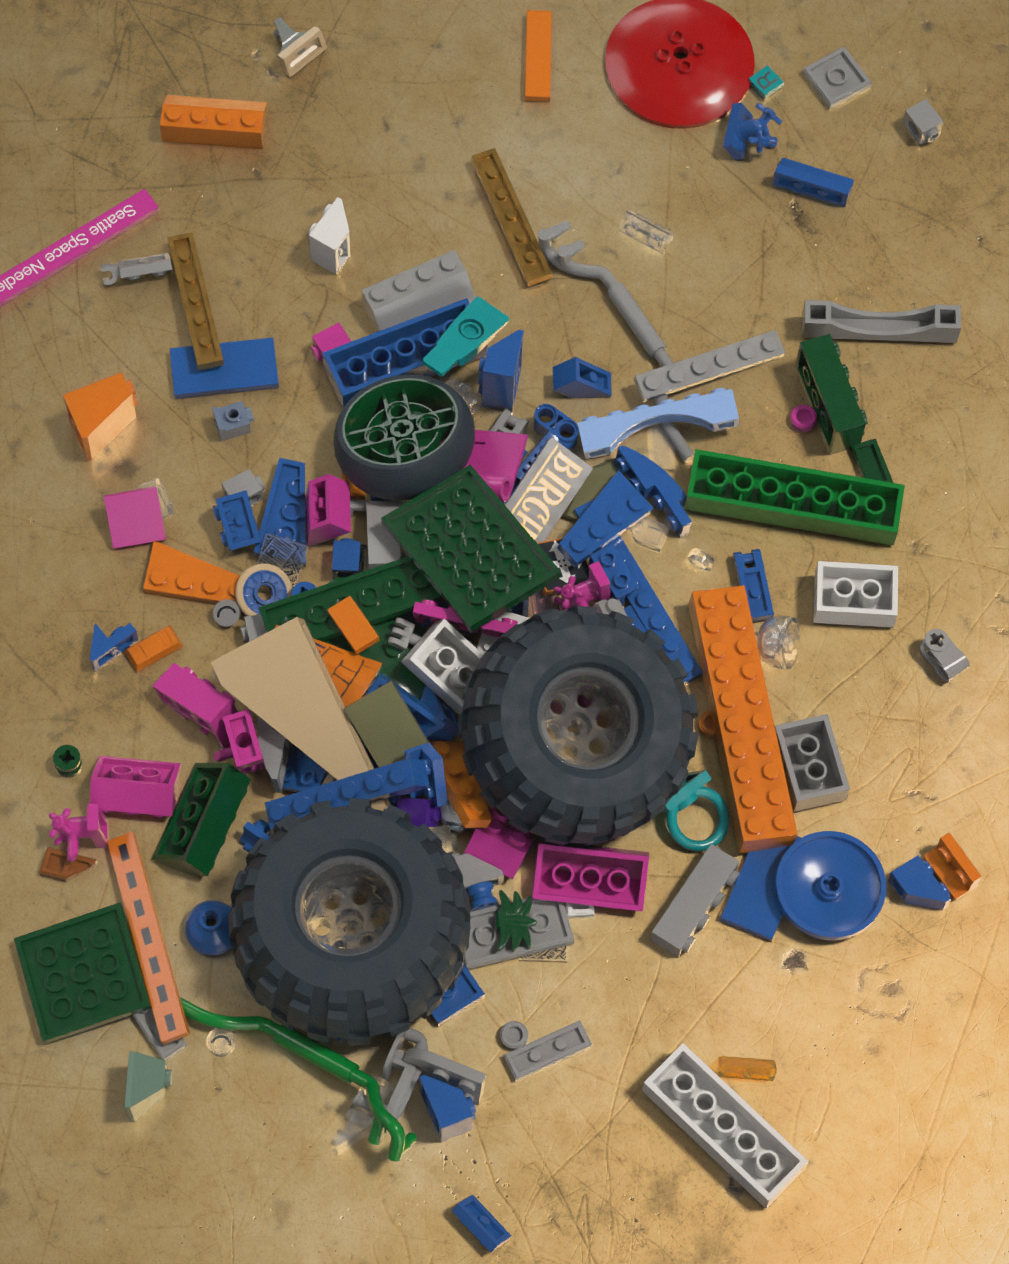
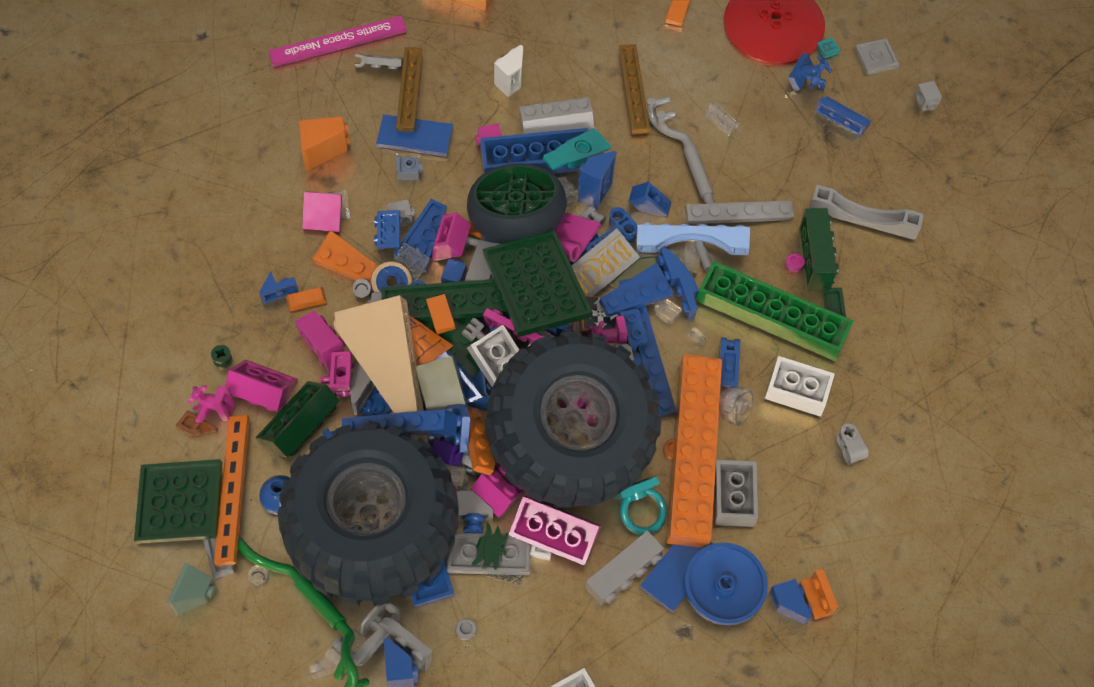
camera: 15 degrees right, 5 degrees down
light grey tile [504,1020,592,1082] -> none

